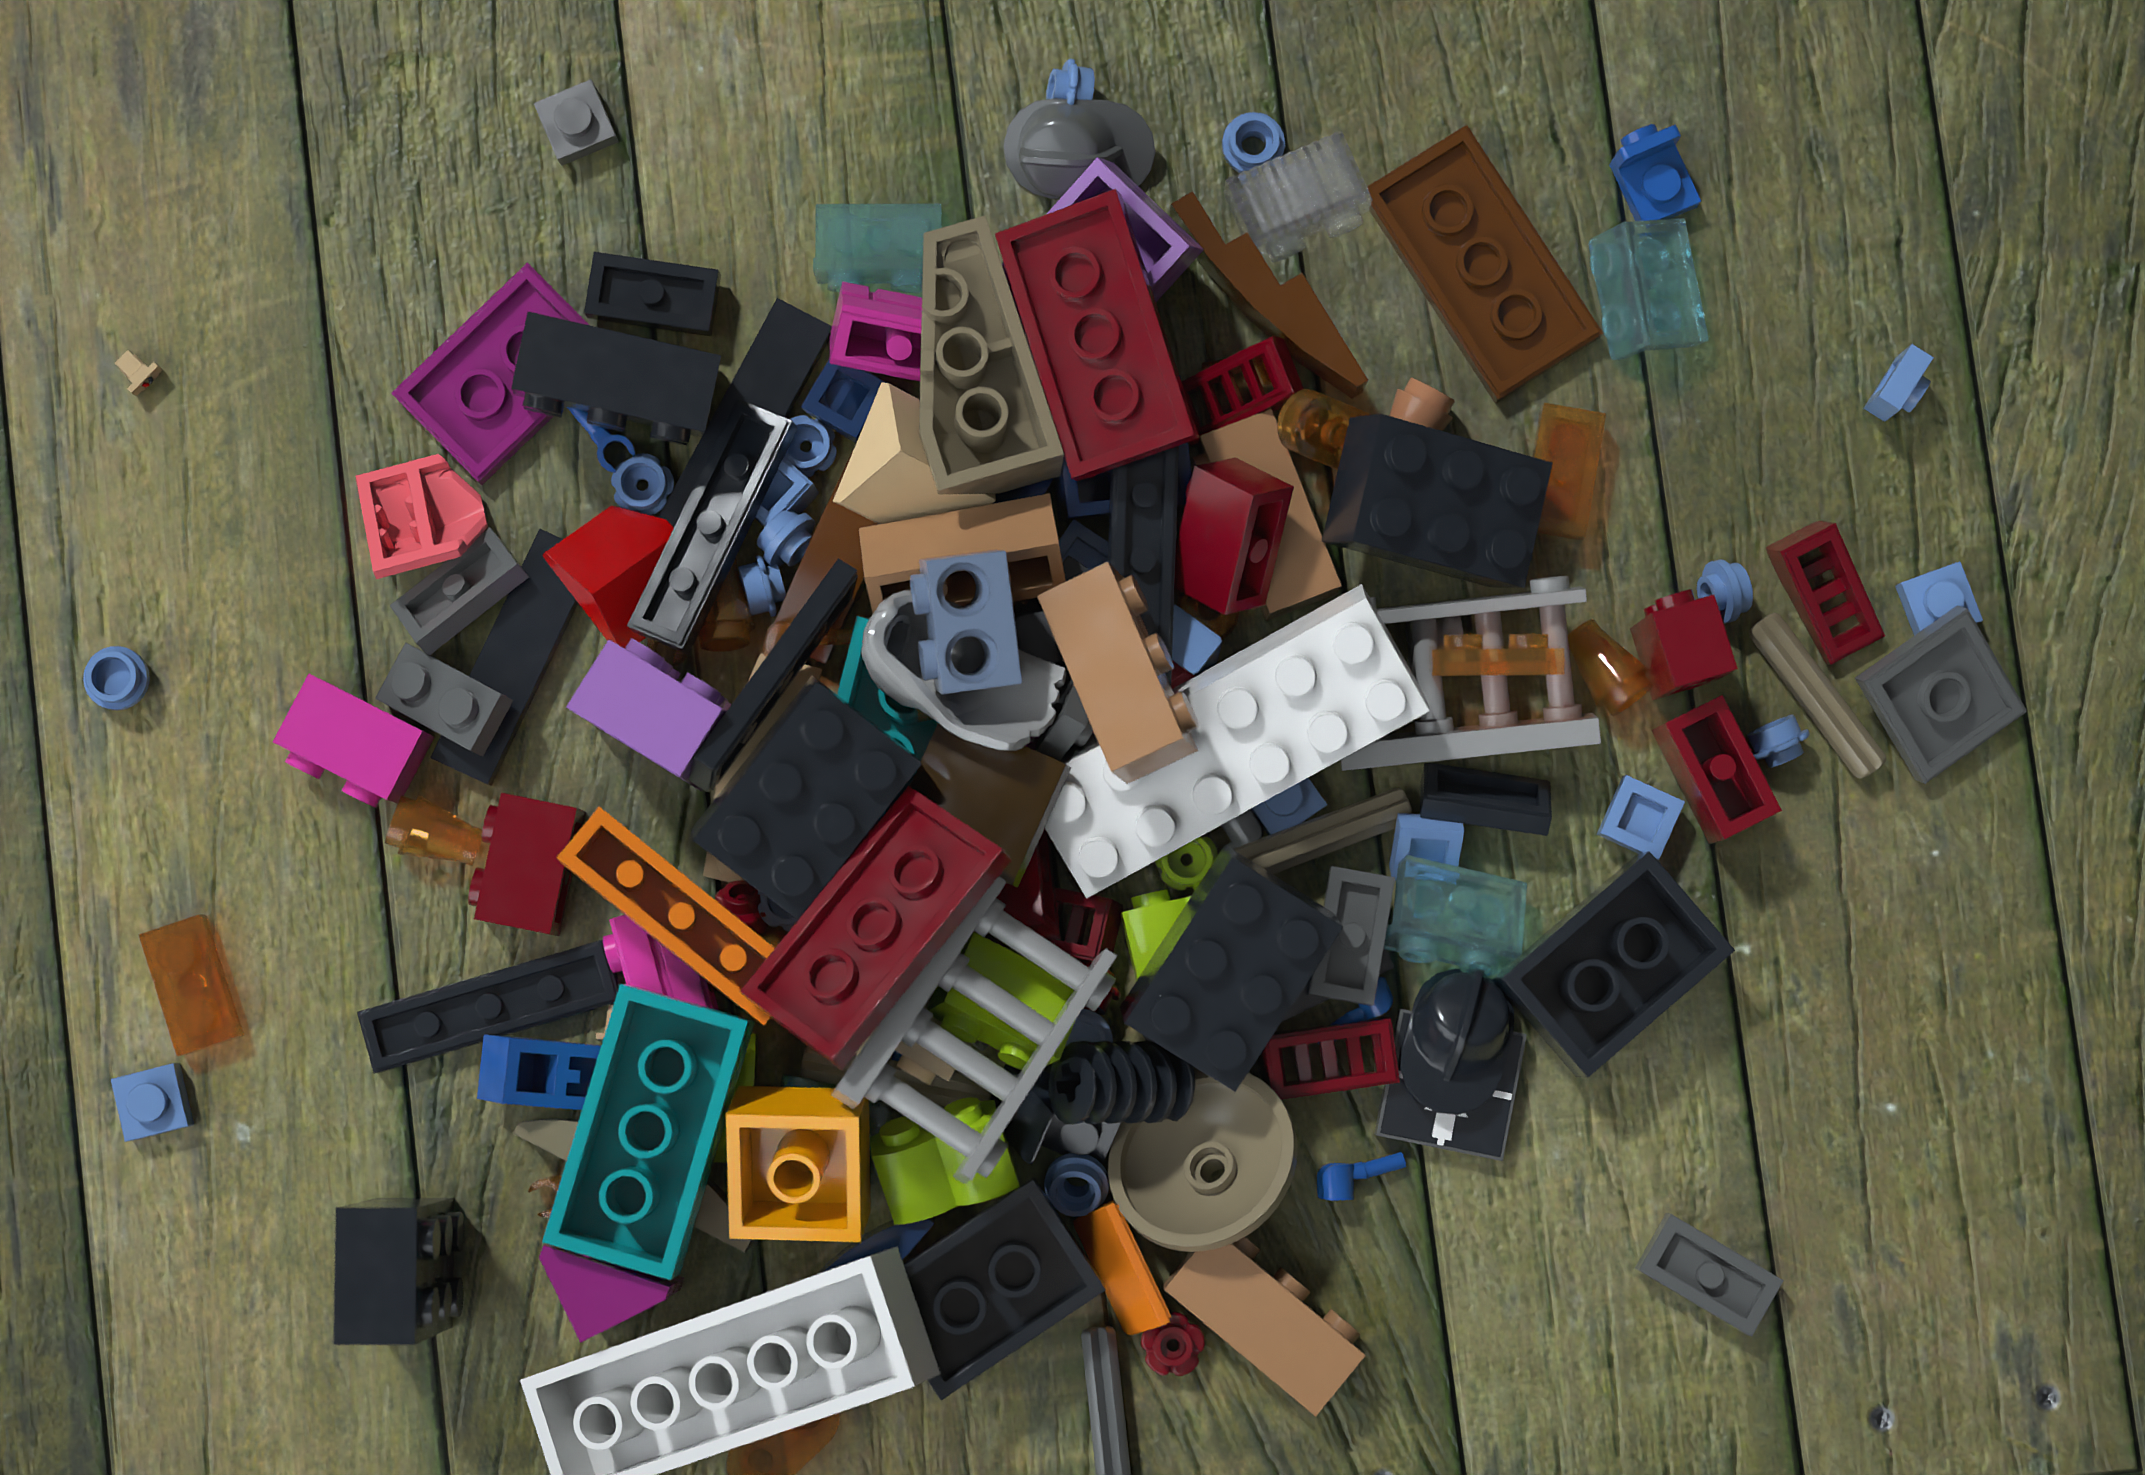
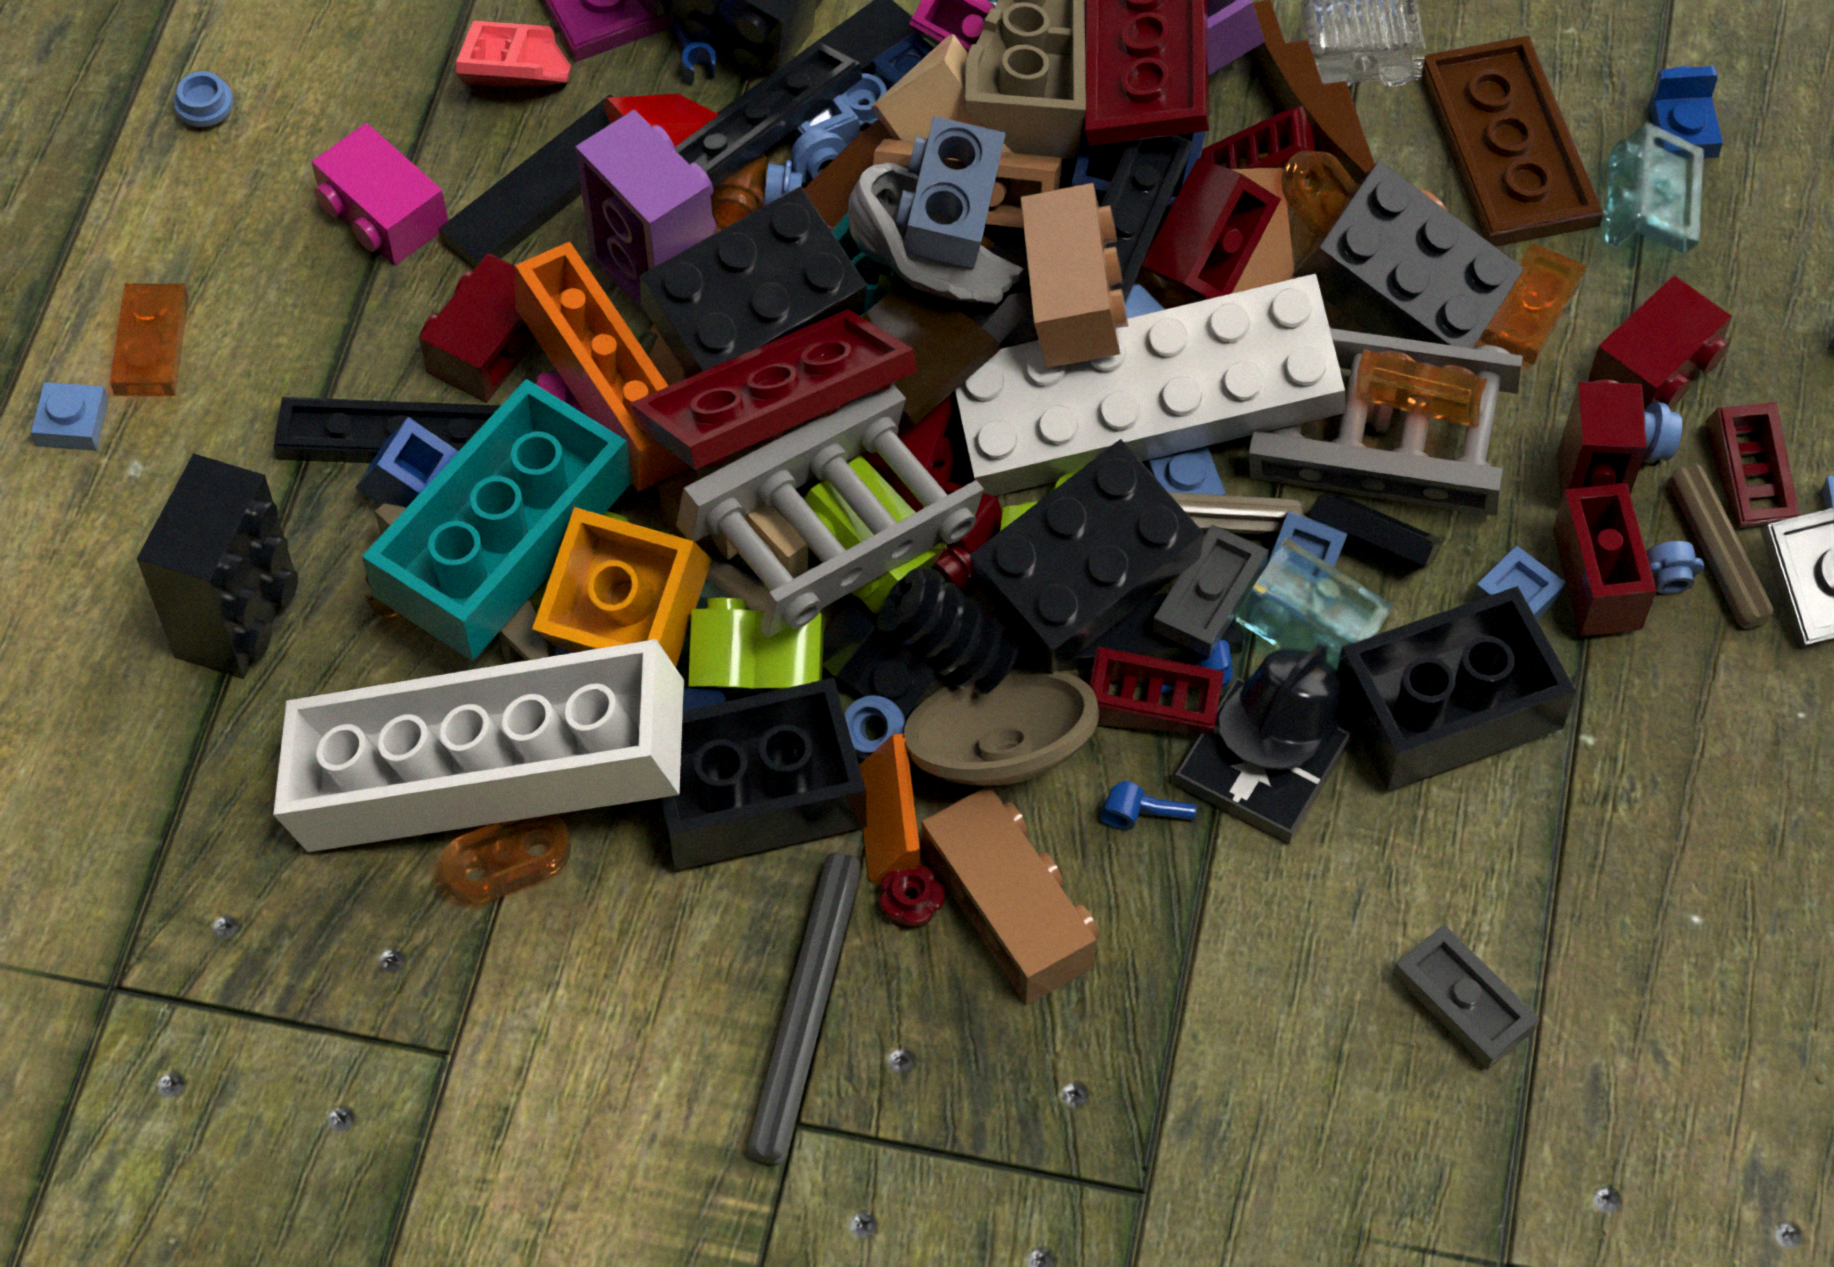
camera: 20 degrees right, 25 degrees down
dark grey plate [375,642,513,757] -> none
clear orange cone [385,794,483,866] -> none
dark grey plate [390,527,529,656] -> none
magenta slope [539,1244,685,1343] -> none
medium blue plate [611,454,674,515] -> none
black tile [689,558,858,793] -> none
clear orange cone [1568,619,1653,716] -> none
none -> dark red brick [1588,275,1732,411]

